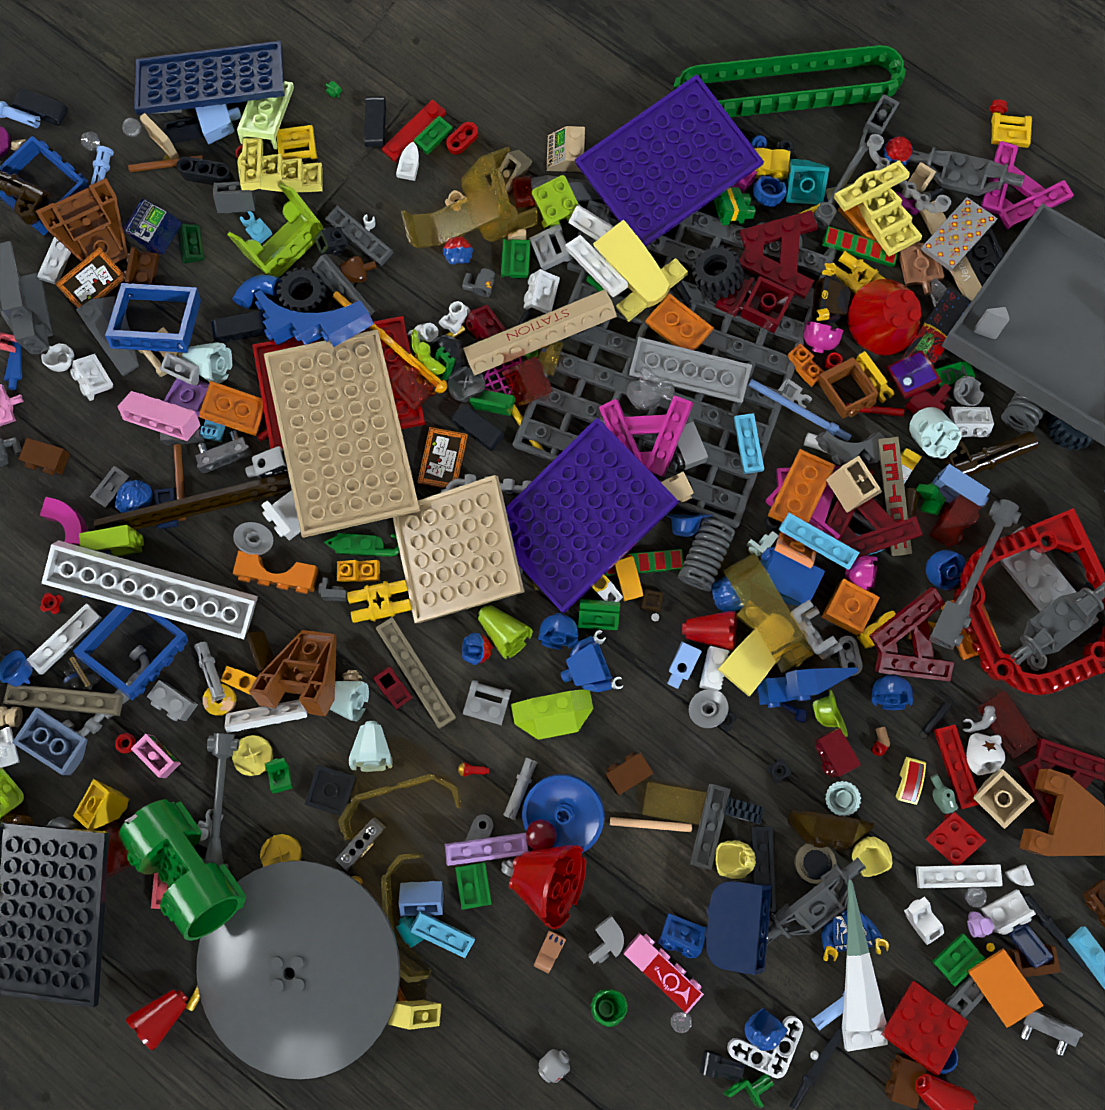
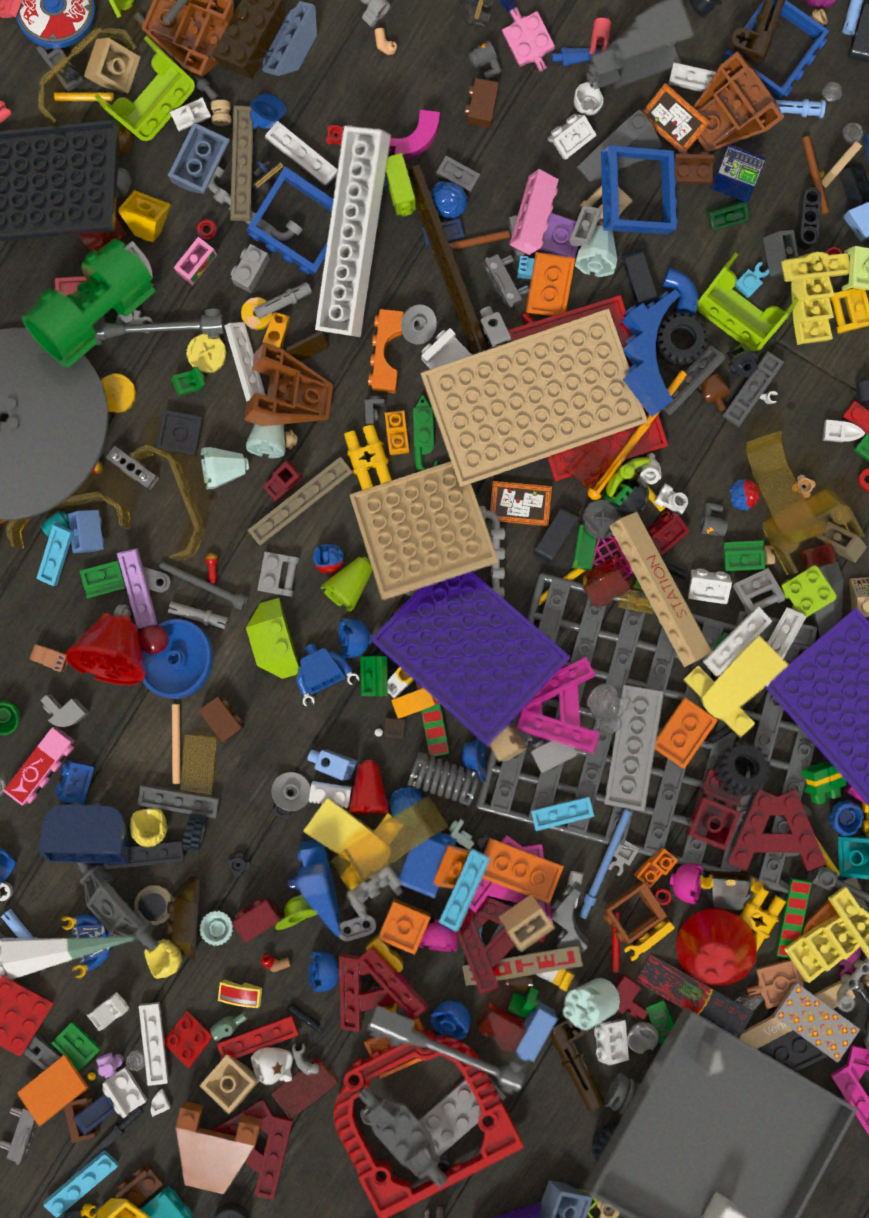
camera: 85 degrees right, 10 degrees up
slope [886,350,941,399] -> none
none -> dark grey piece [159,562,248,611]

